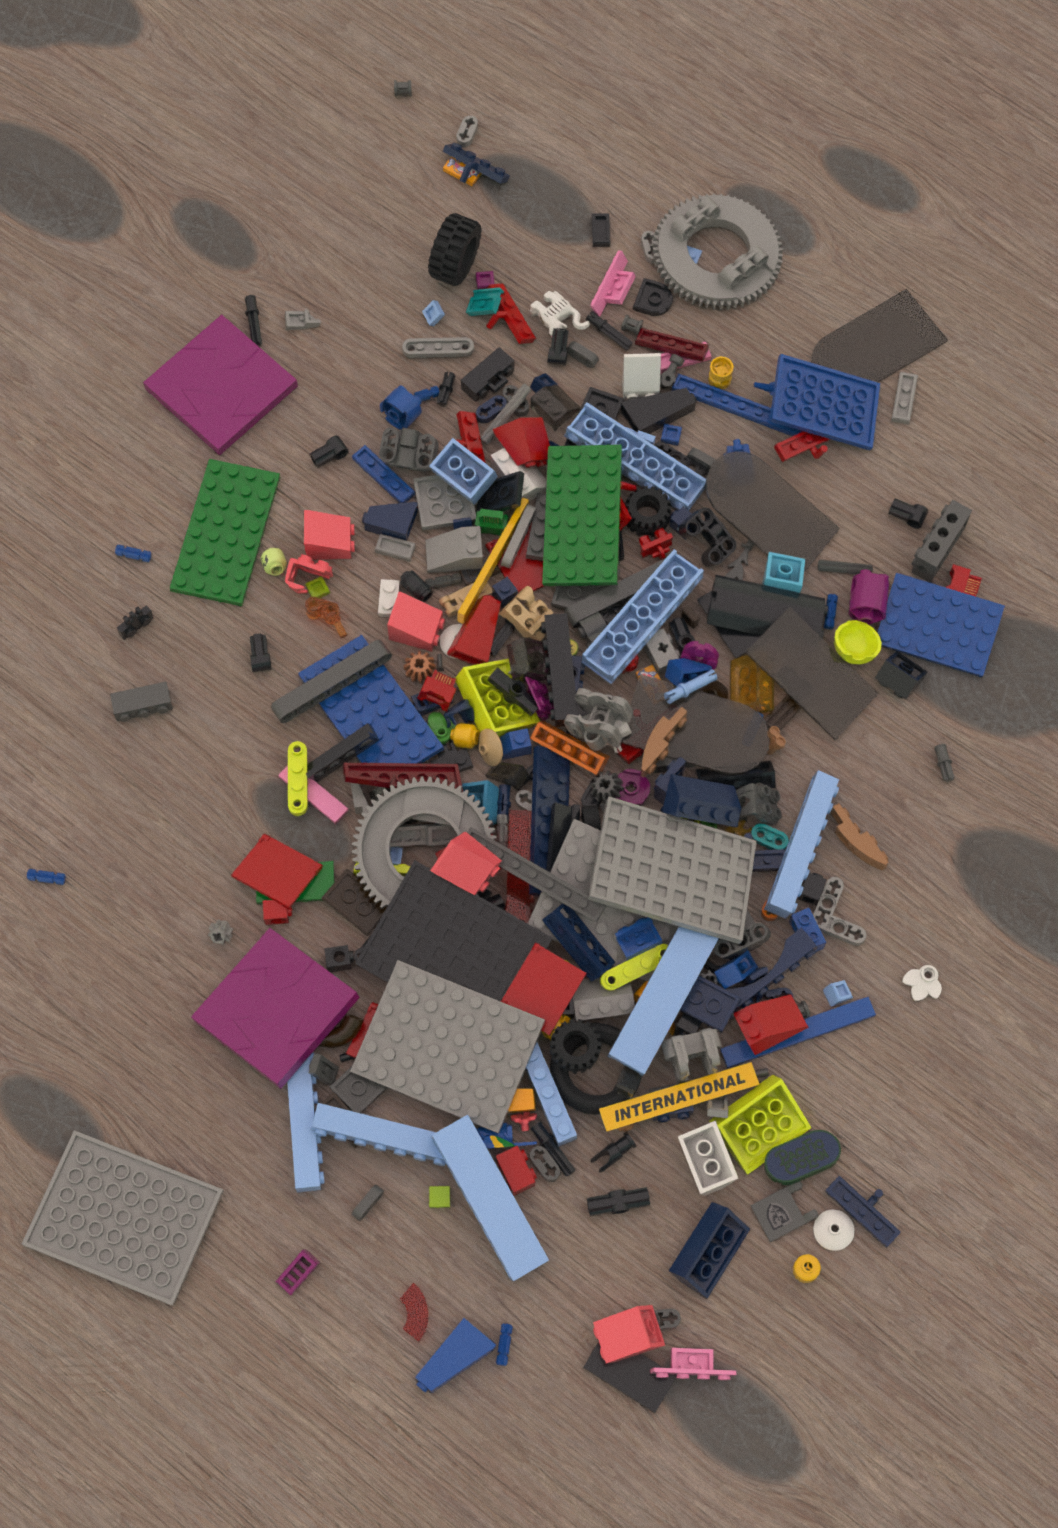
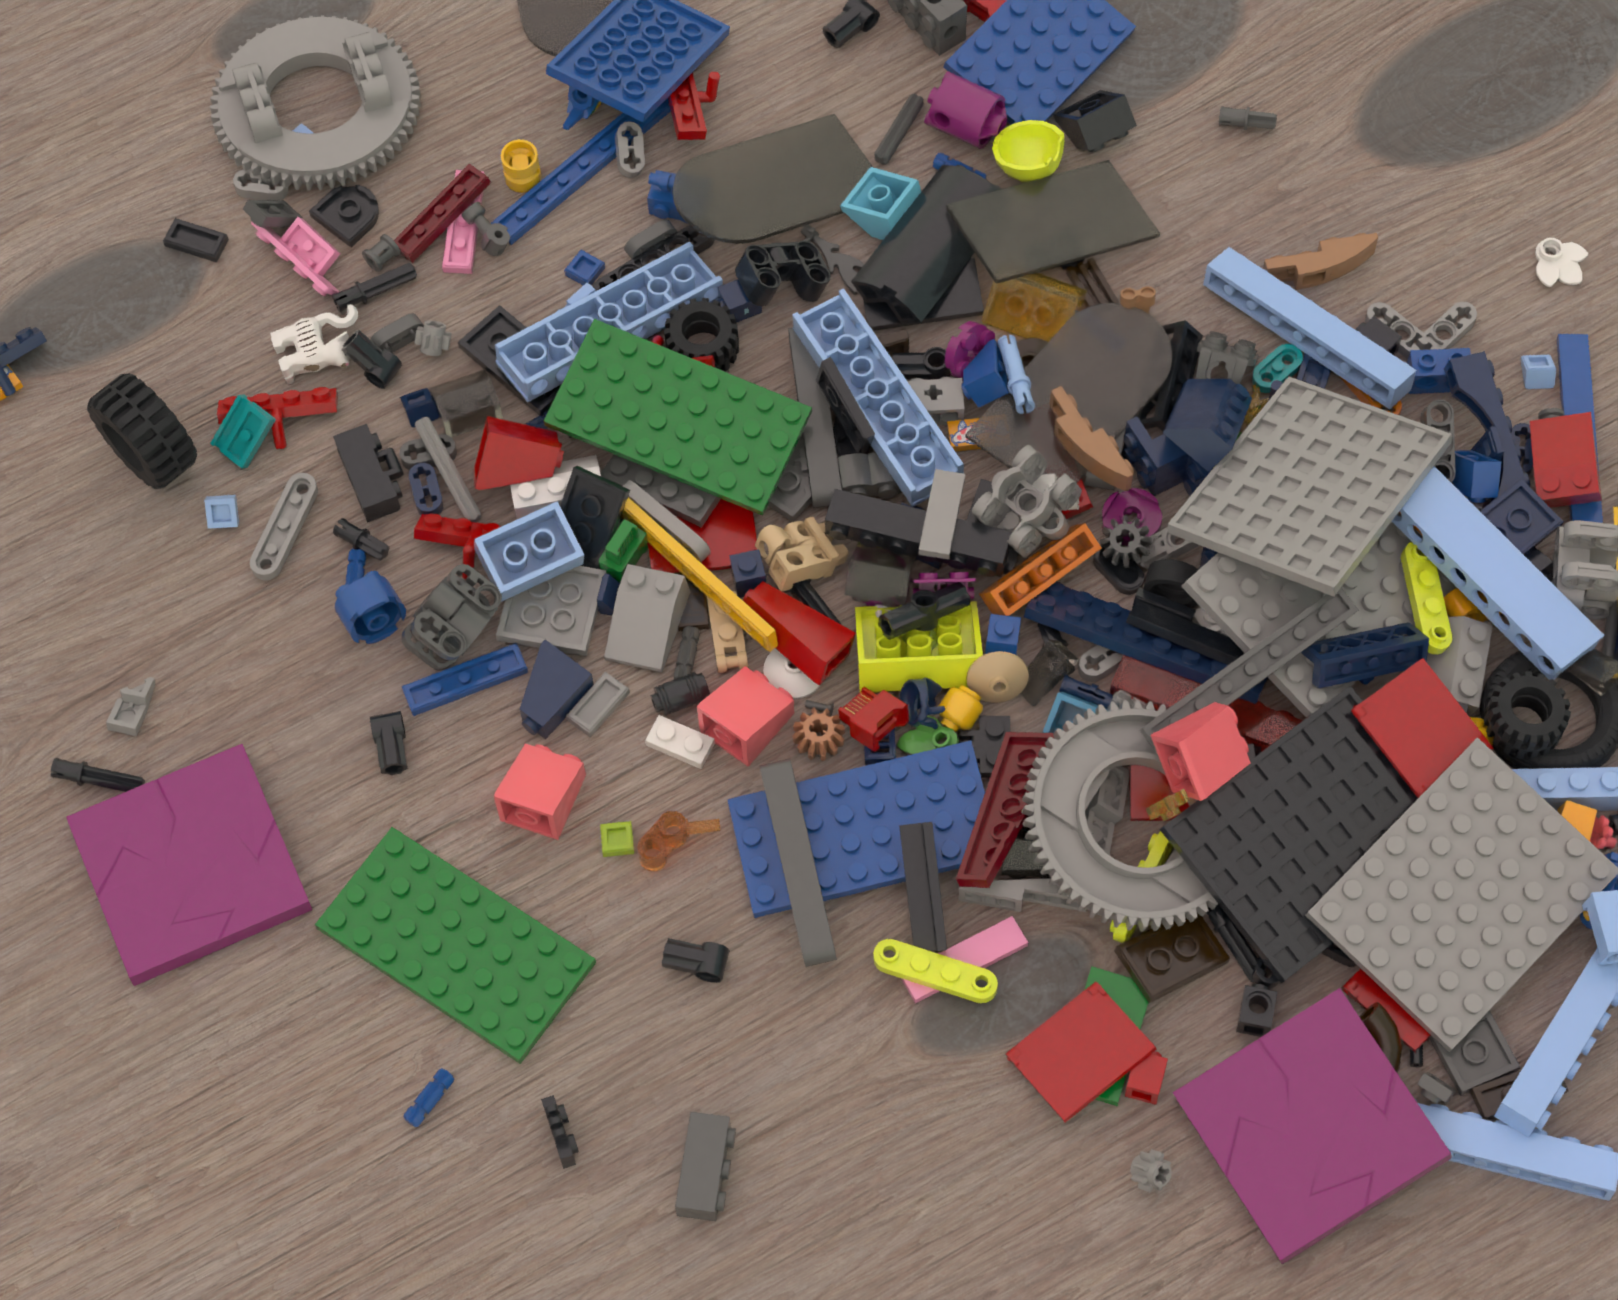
camera: 65 degrees left, 5 degrees down
yellowish green head [261,548,287,576] -> none
coral piece [285,554,333,594] -> none
magenta tile [476,271,495,290] -> none
blue bracket [615,917,663,961] -> none
black slope [620,388,697,434] -> none
white slope [622,353,661,401] -> none
red hips [639,528,673,560] -> none
none -> dark grey plate [243,200,303,228]
none -> light grey gear [414,320,452,356]
none -> light grey beam [615,121,645,178]
none -> black tile [816,357,875,453]
none -> light grey tile [919,469,965,559]
none -> clear yellow plate [1146,789,1190,821]

